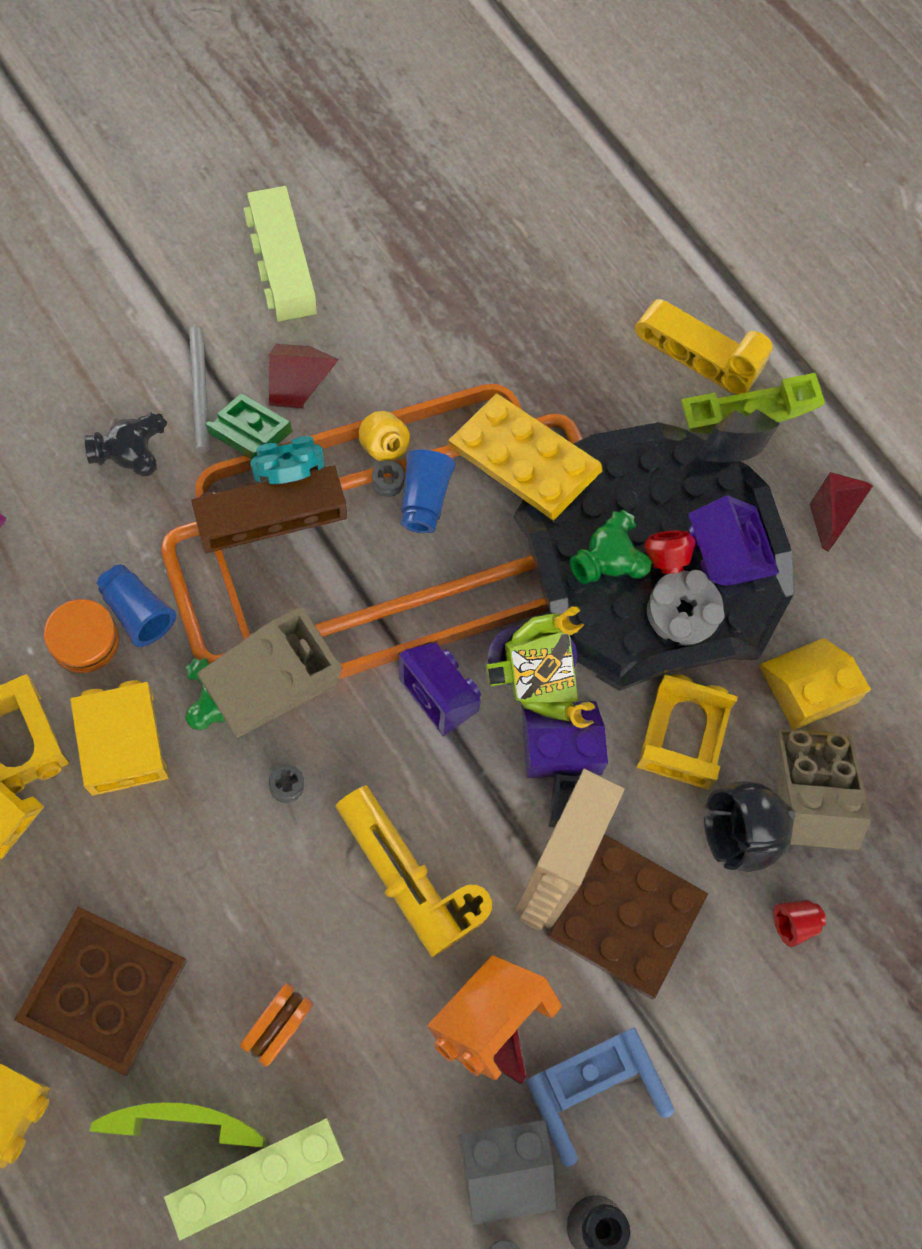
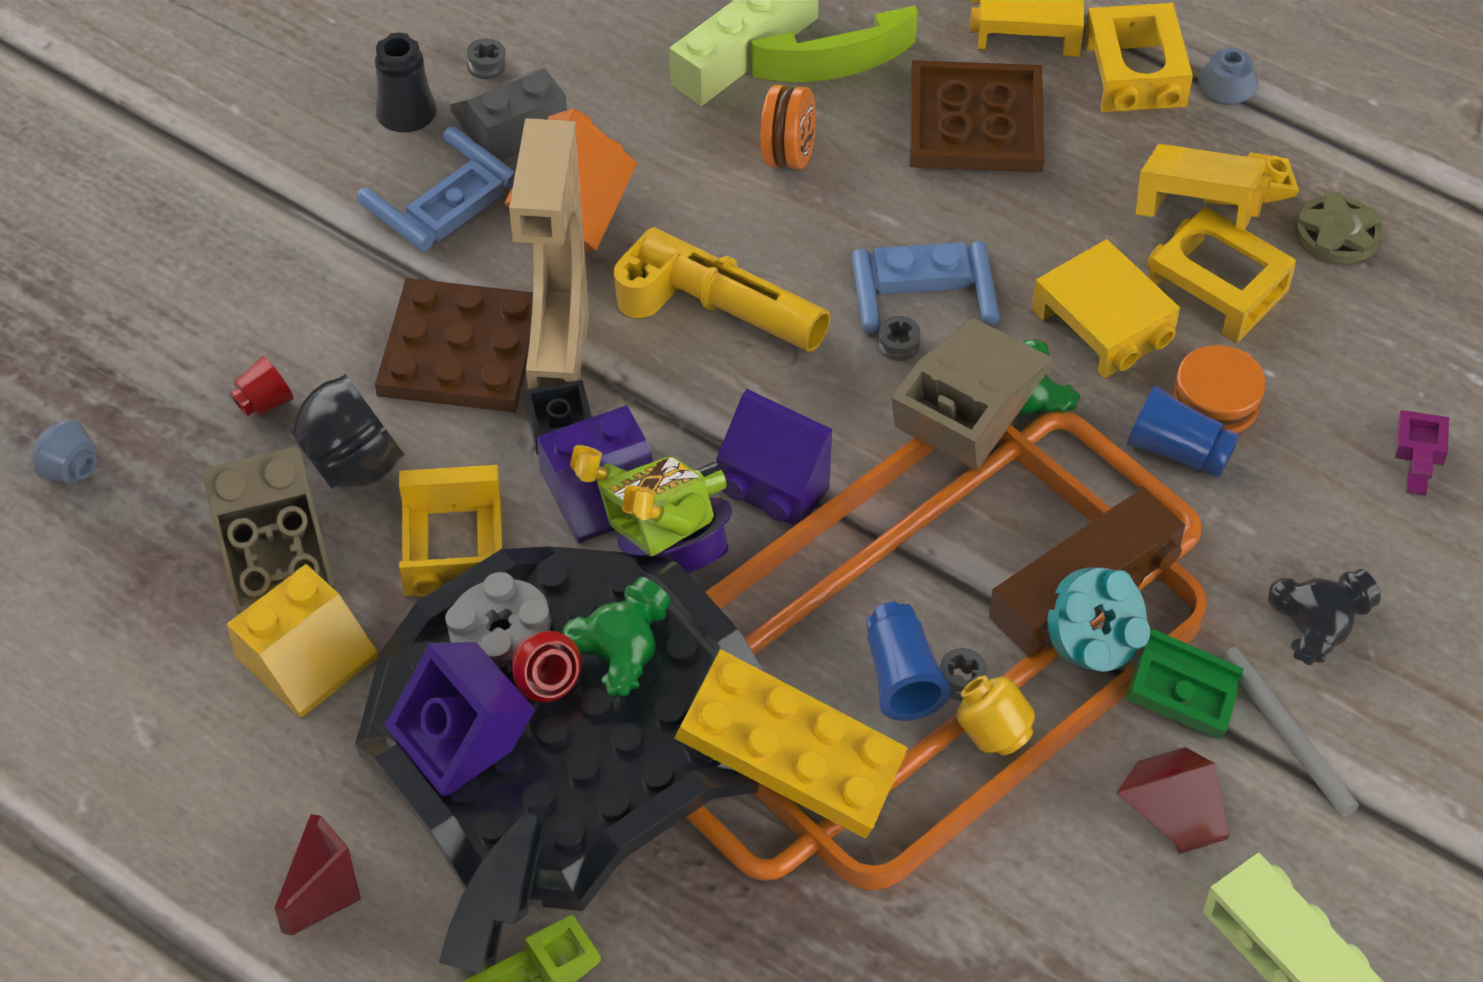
camera: 165 degrees right, 15 degrees down
none -> medium blue plate [851,241,1000,334]

